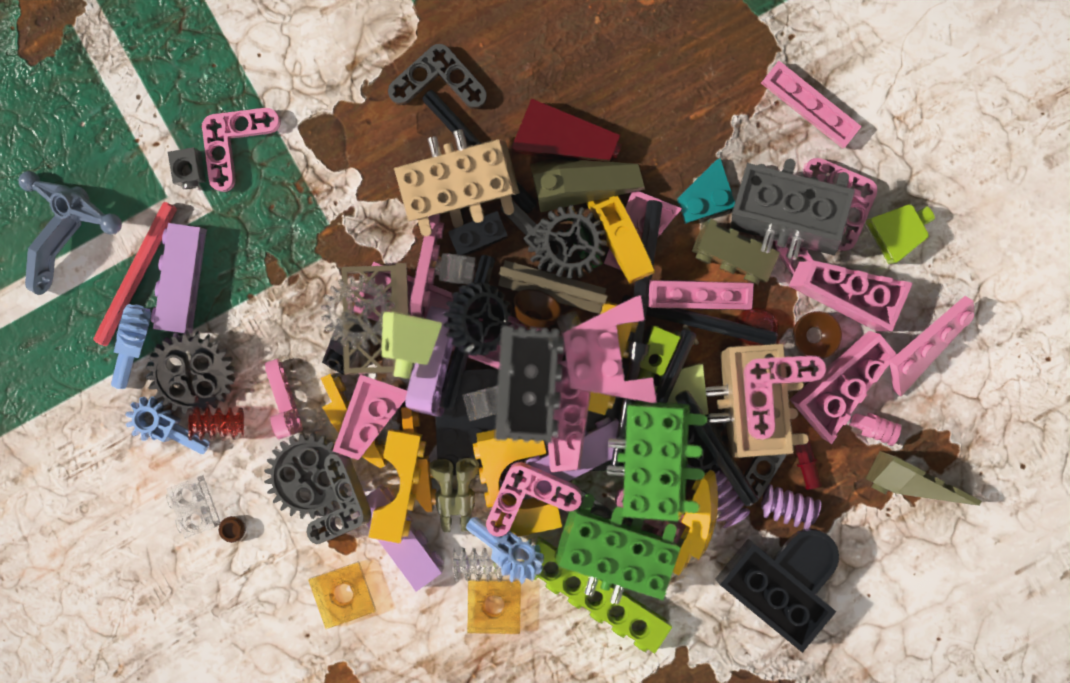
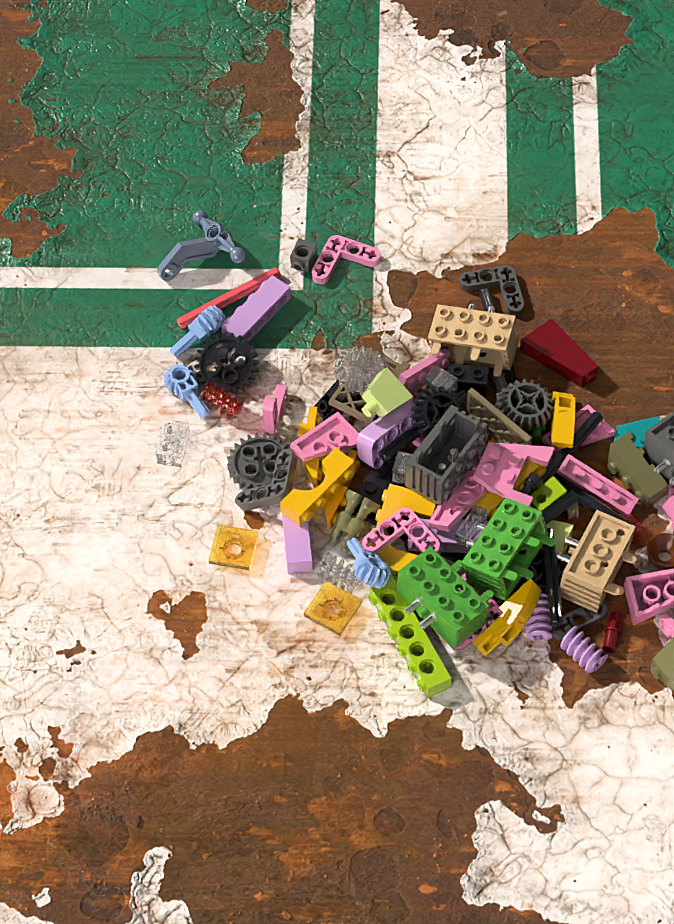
camera: 30 degrees right, 30 degrees down
reddish brown plate [218,516,246,543] -> none
olive wedge [530,158,645,212] -> none
black brick [715,528,839,653] -> none
bright pink beam [744,356,826,440] -> none
none -> clear piece [455,504,487,545]

